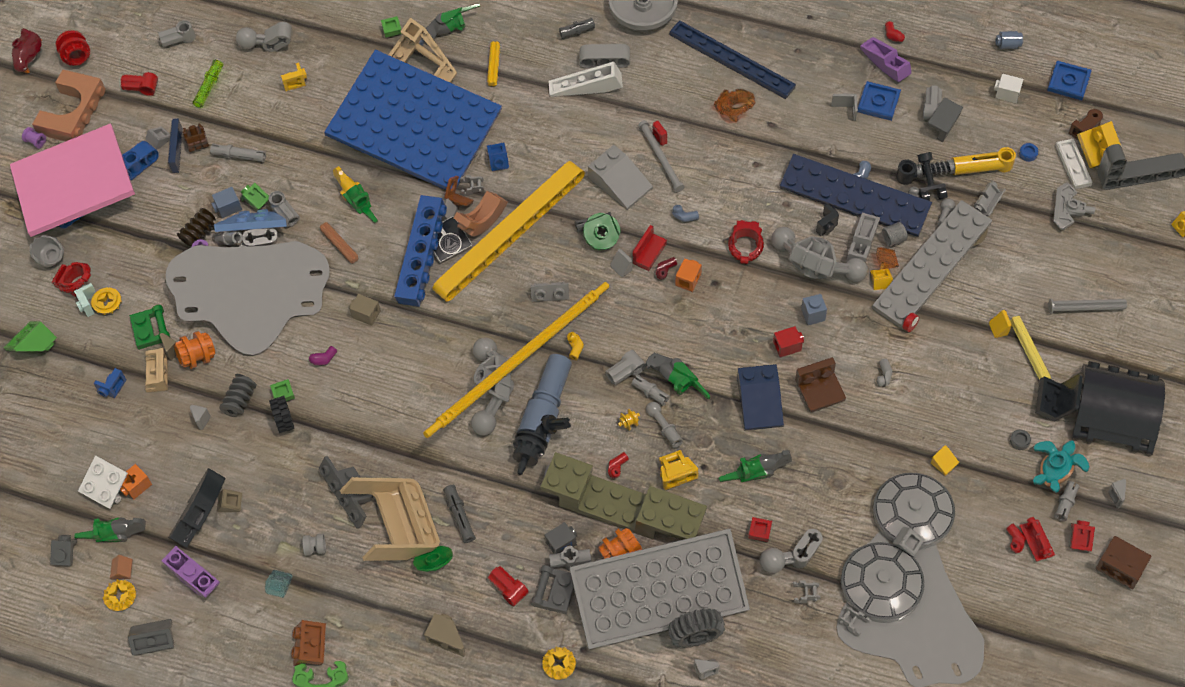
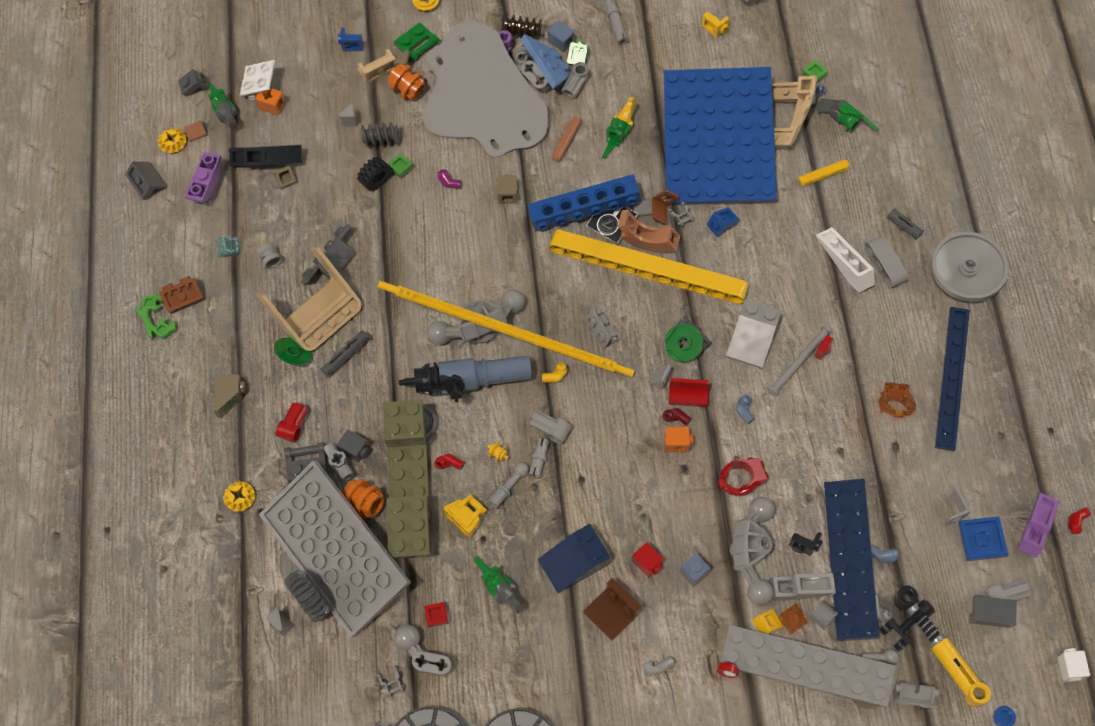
camera: 65 degrees right, 5 degrees up
animal [646,352,711,399] -> none

